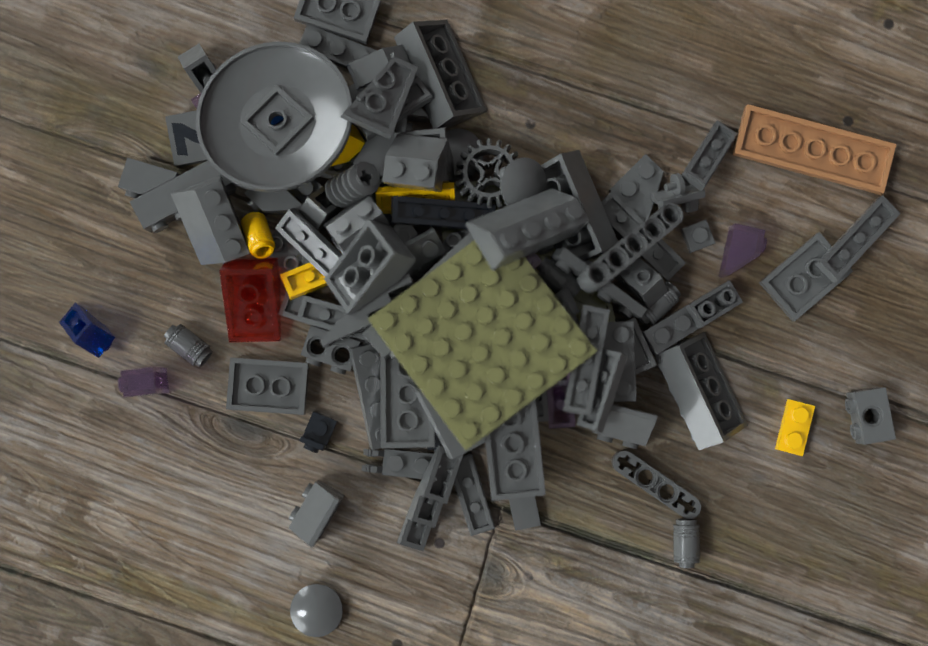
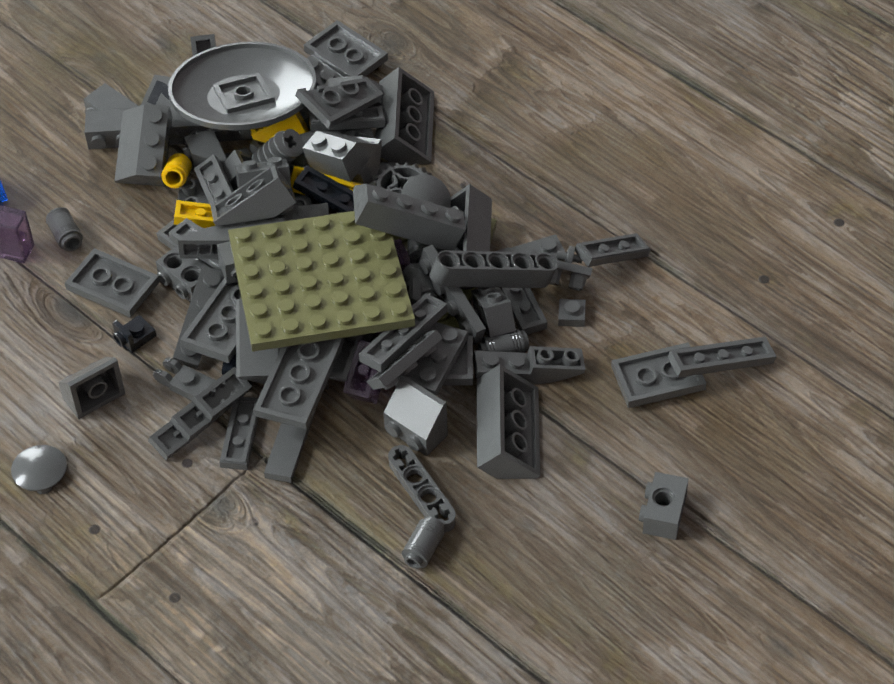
camera: 30 degrees right, 35 degrees down
clear red slope [219,258,281,343] -> none
clear purple slope [719,223,767,277] -> none
medium nougat plate [732,104,896,195] -> none
yellow plate [775,399,815,456] -> none

